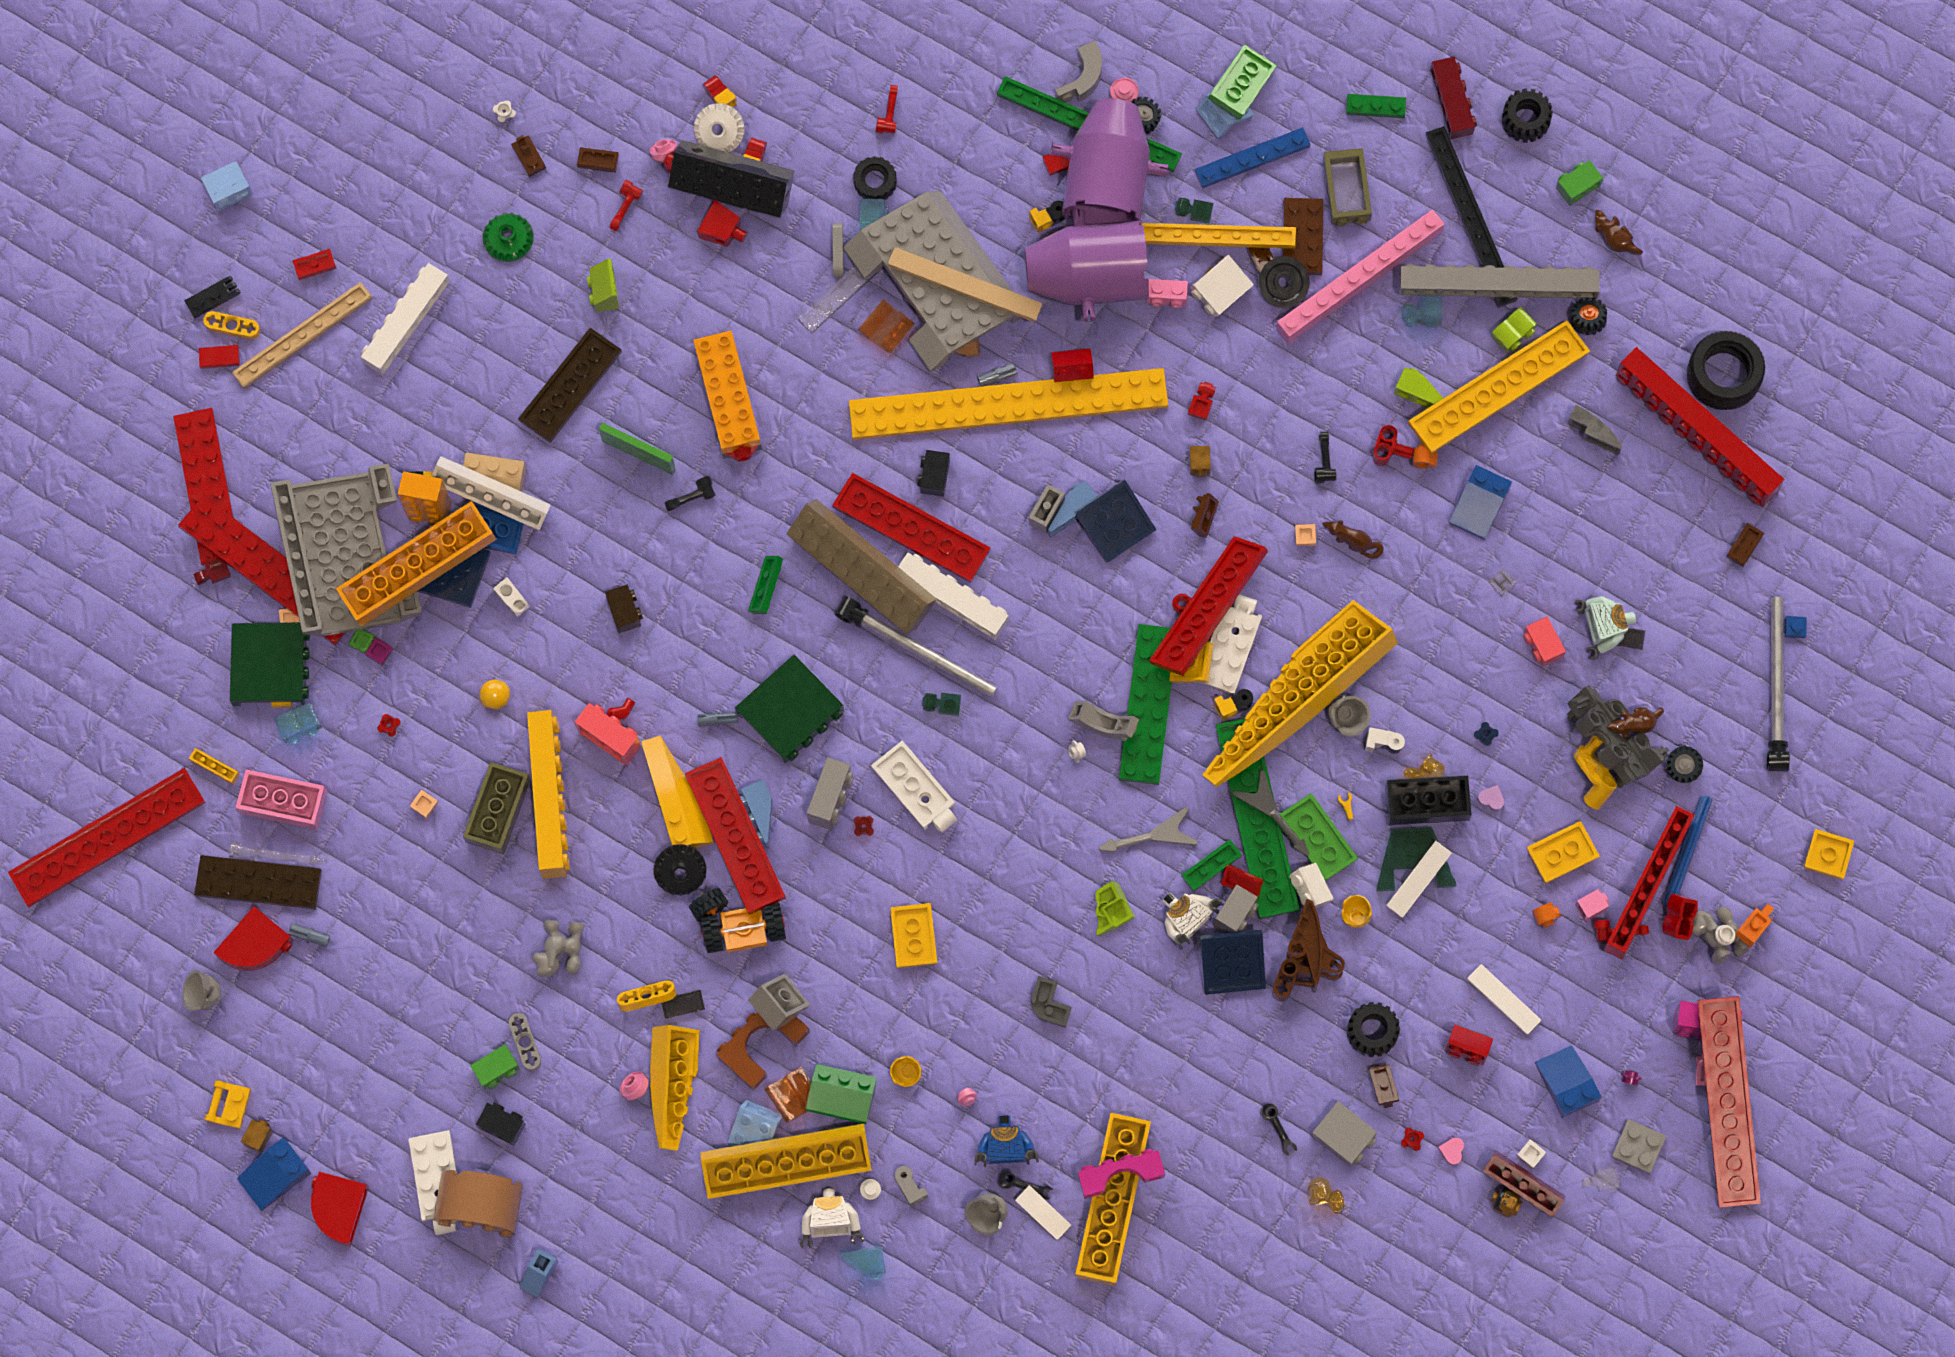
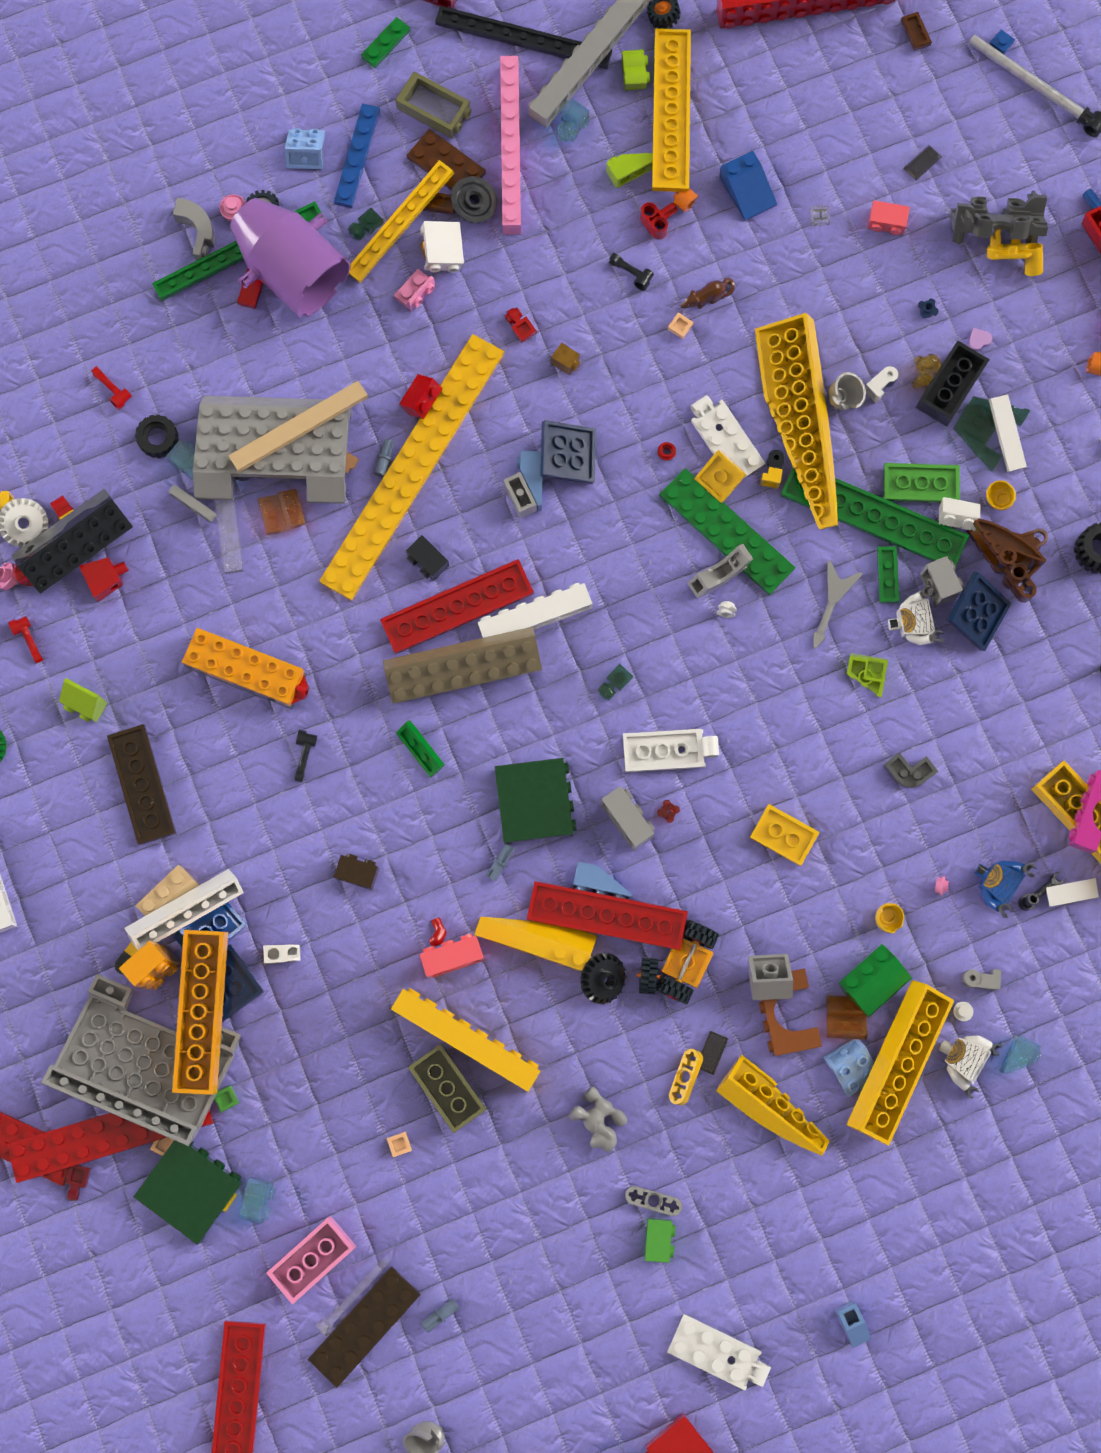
camera: 55 degrees left, 5 degrees up
yellow piece [189,748,240,786] -> none
red brick [213,906,294,971] -> none
magenta plate [365,638,394,666] -> none
red plate [377,714,401,737] -> none
medium nougat cylinder [433,1170,523,1238] -> none
black brick [476,1102,526,1146] -> none
yellow hair [479,679,510,710] -> none
bright green tile [599,423,676,475] -> none
bright pink plate [620,1071,649,1100] -> none
flat silver piece [834,596,998,697] -> none
light grey helmet [965,1193,1008,1235] -> none
medium lavender piece [1025,208,1149,322] -> none
leg [1029,201,1065,233] -> none
red plate [1149,536,1268,676] -> none
reddish brown plate [1191,493,1219,538] -> none
plate [1208,44,1277,120] -> none
red plate [1221,865,1264,899] -> none
dark grey piece [1233,770,1309,857] -> none
yellow piece [1337,793,1353,821] -> none
yellow plate [1526,821,1600,884] -> none
flat silver slope [1567,405,1622,456] -> none
light aqua torso [1575,596,1636,660] -> none
reddish brown animal [1607,707,1664,738] -> none
black wheel [1666,746,1703,783] -> none

